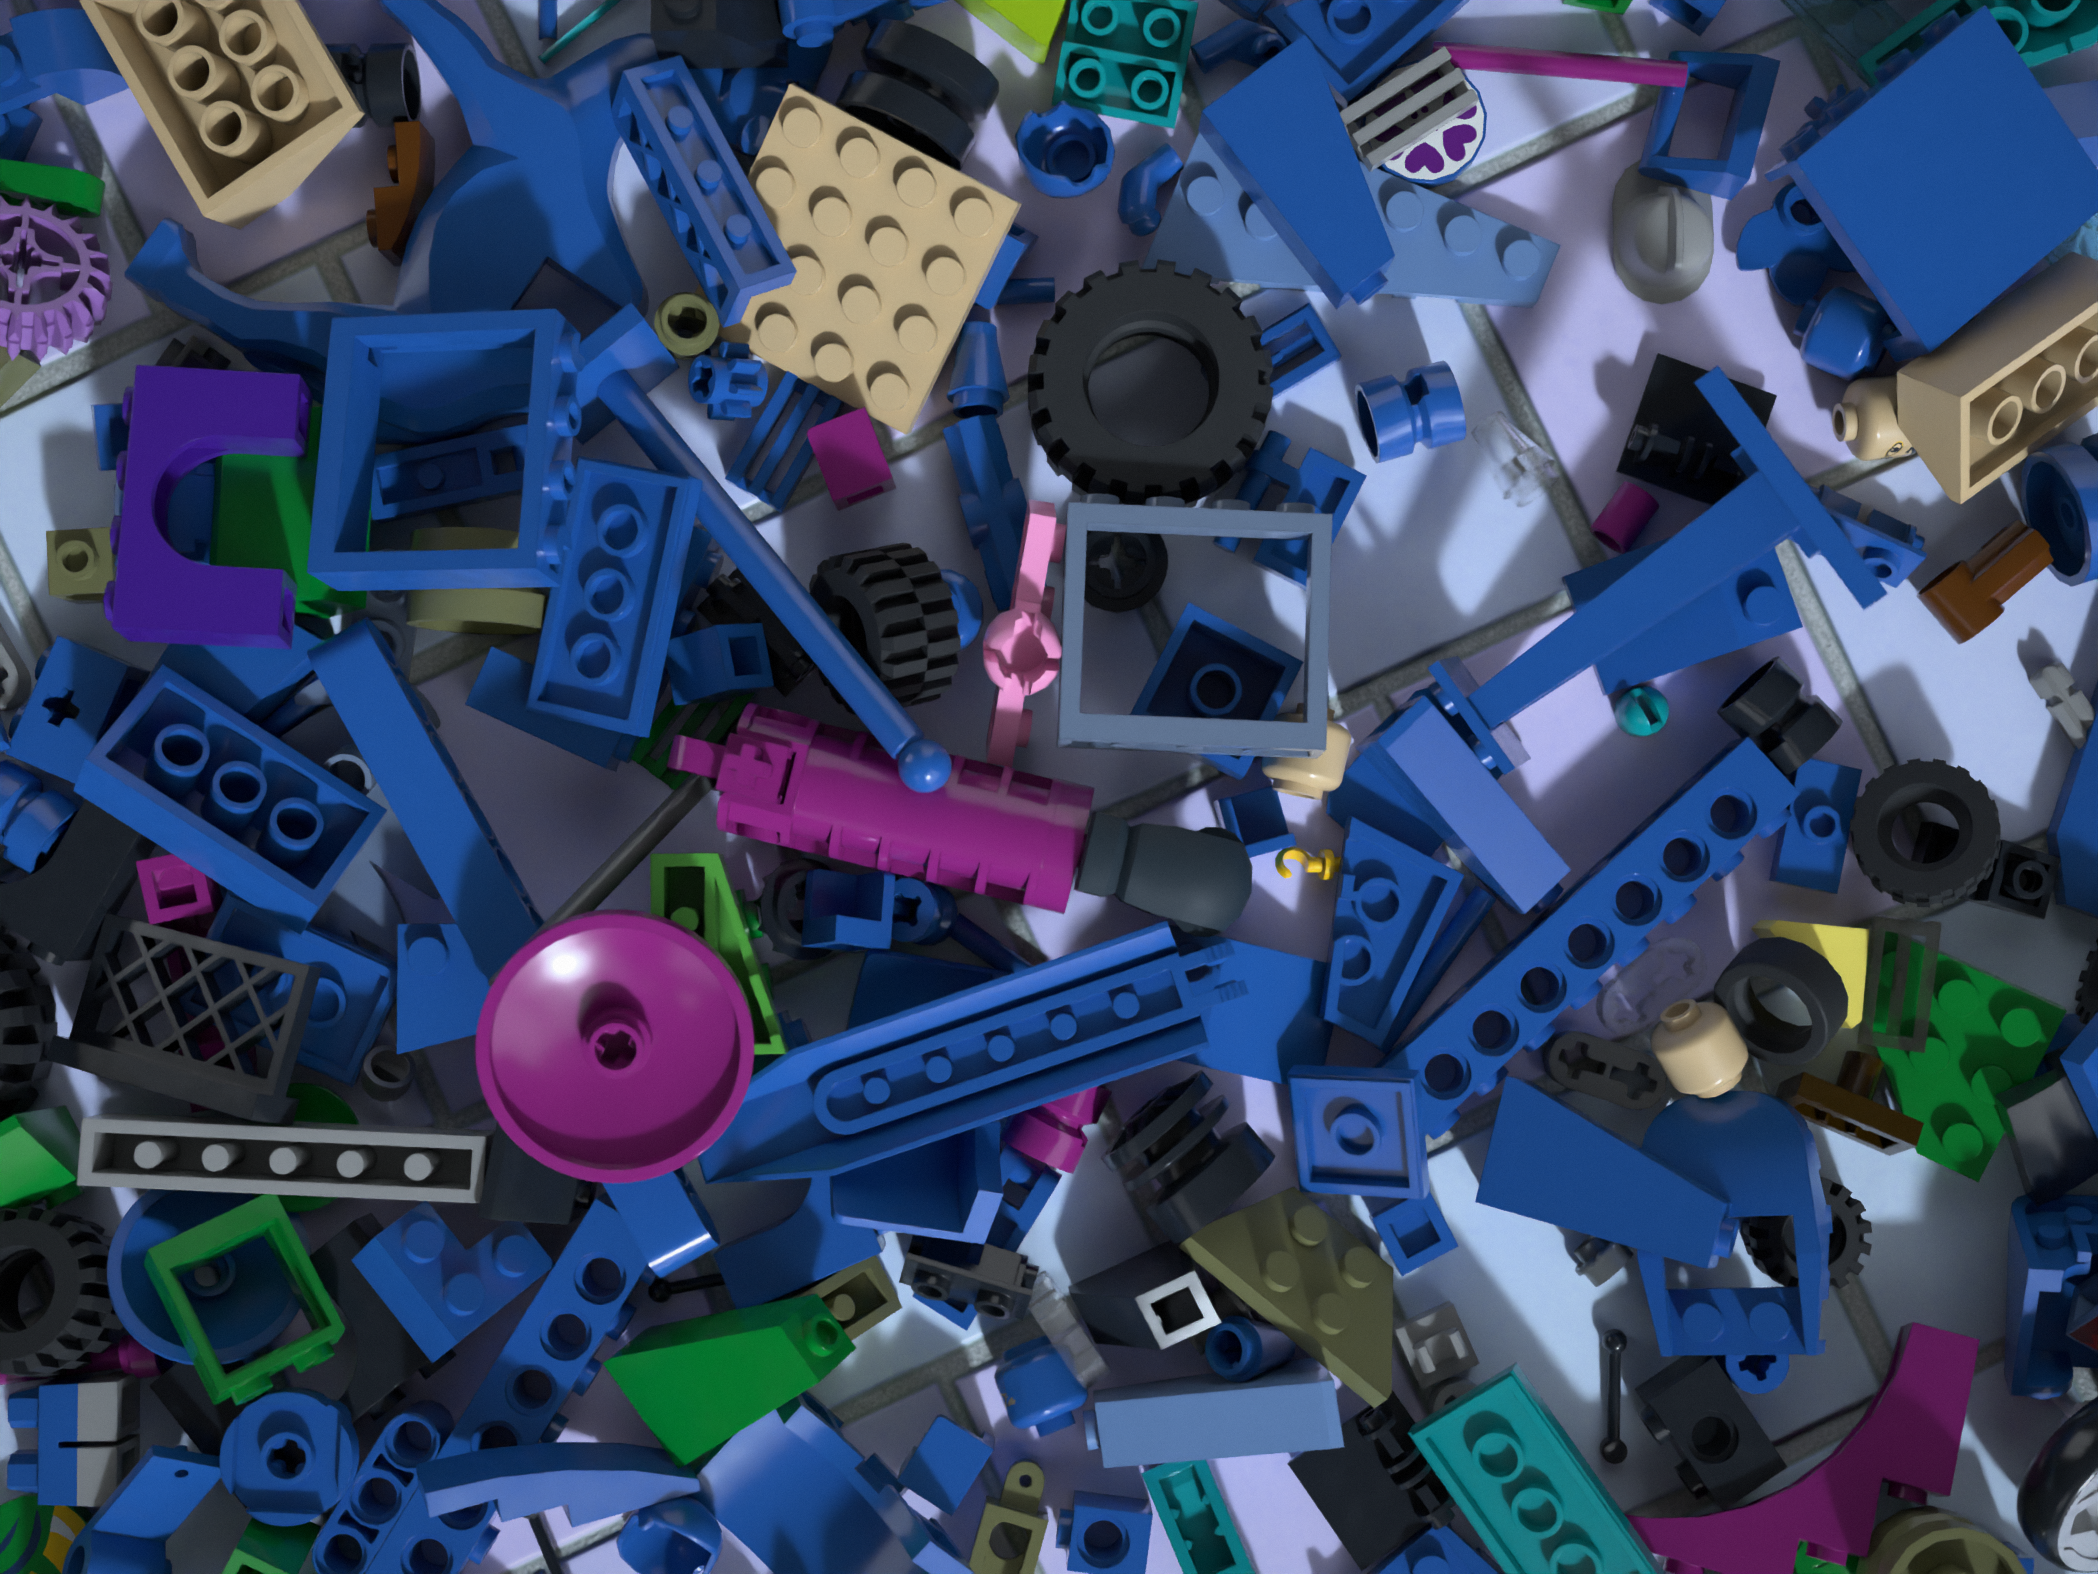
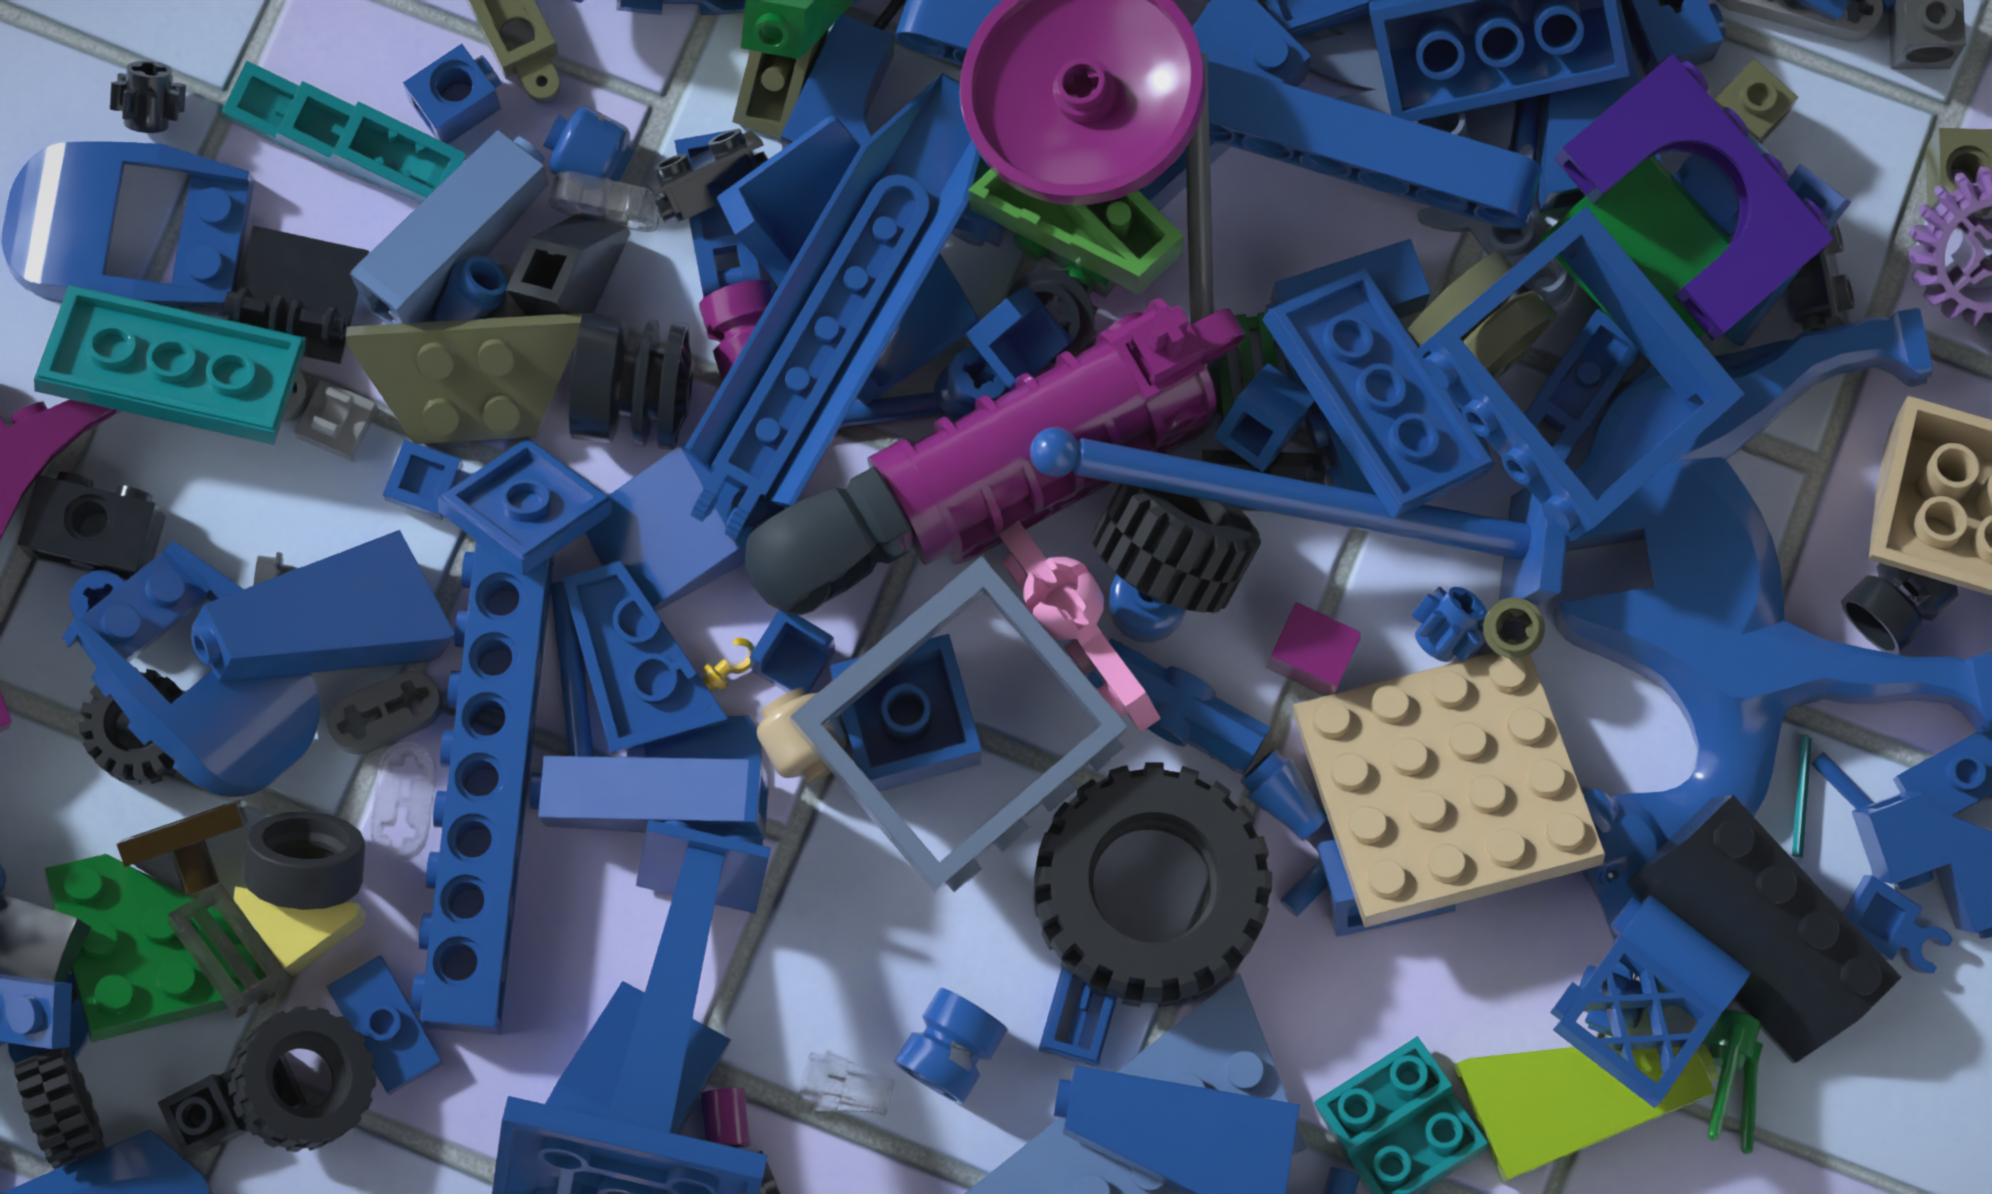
camera: 135 degrees right, 10 degrees down
reddish brown slope [366,121,435,267] -> none
blue fence [611,55,797,328] -> none
blue tile [725,371,844,513] -> none
black wheel [835,19,1000,170] -> none
blue panel [897,1414,995,1517] -> none
blue hair [1015,100,1115,199] -> none
black gear [1084,531,1168,614] -> none
blue arm [1117,143,1184,237] -> none
blue plate [1212,430,1367,591] -> none
black hinge [1599,1328,1628,1464] -> none
teal hinge [1614,686,1669,737] -> none
tan head [1650,999,1748,1098] -> none
black wheel [1717,656,1843,776] -> none

